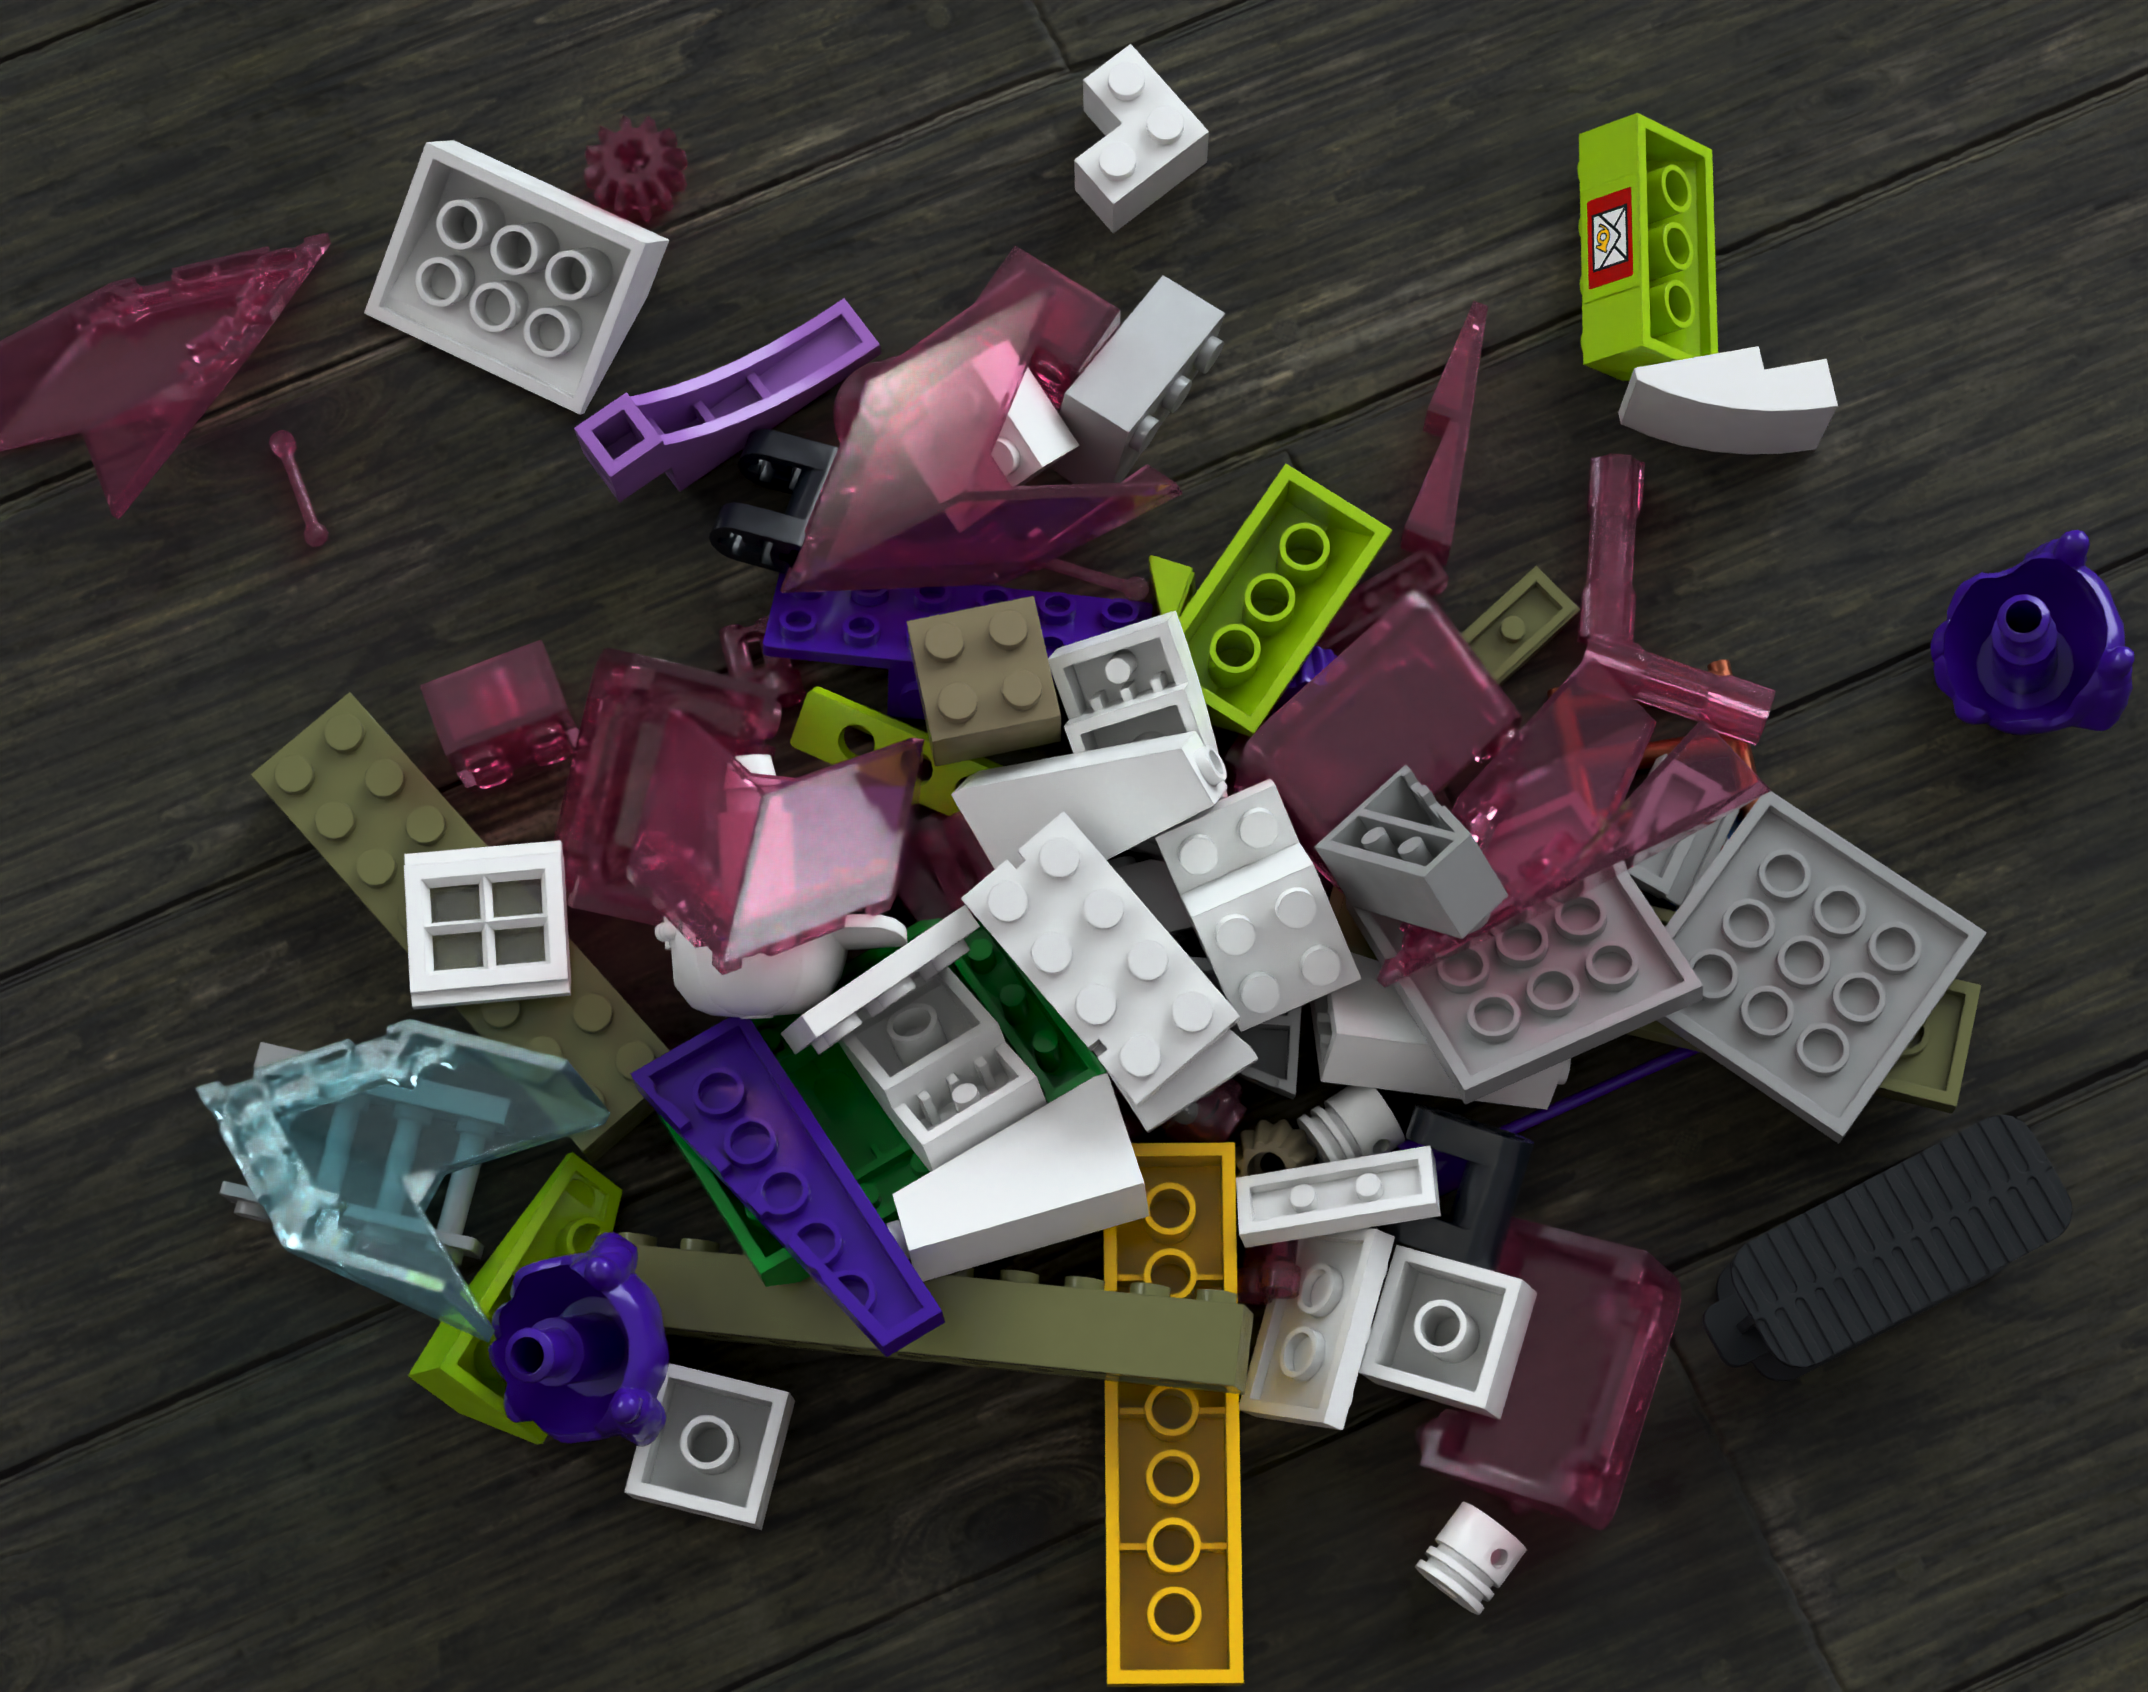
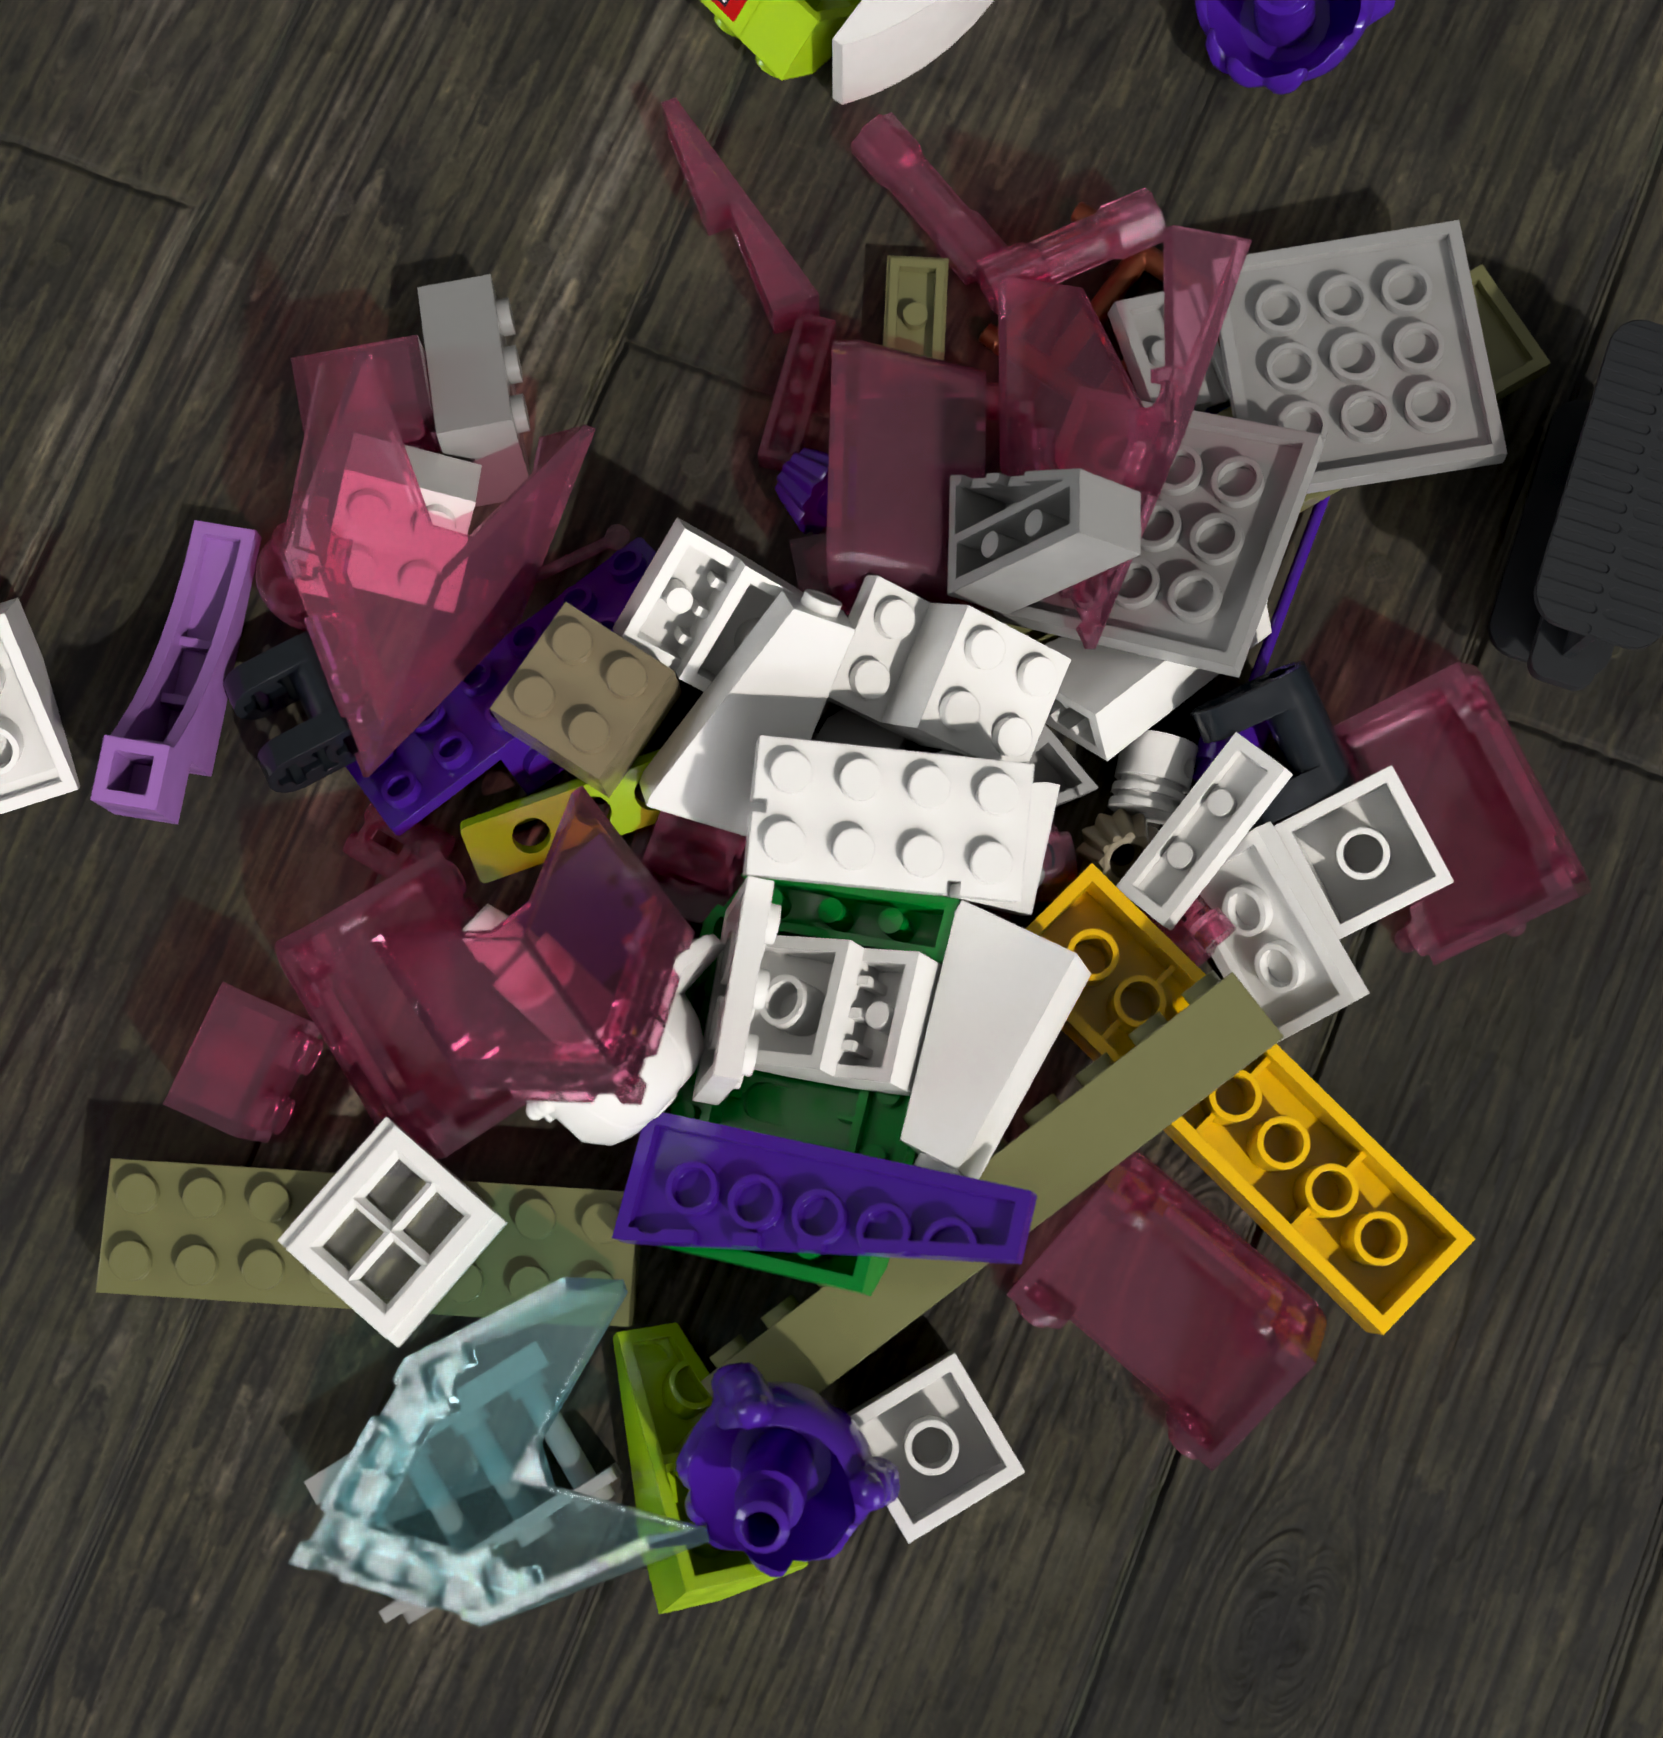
camera: 45 degrees left, 5 degrees up
white brick [1074,44,1209,233] -> none
lime slope [1149,555,1196,618] -> none
lime slope [1179,463,1392,737] -> none
white piece [1415,1501,1527,1615] -> none
none -> clear pink windscreen [1006,1152,1327,1471]

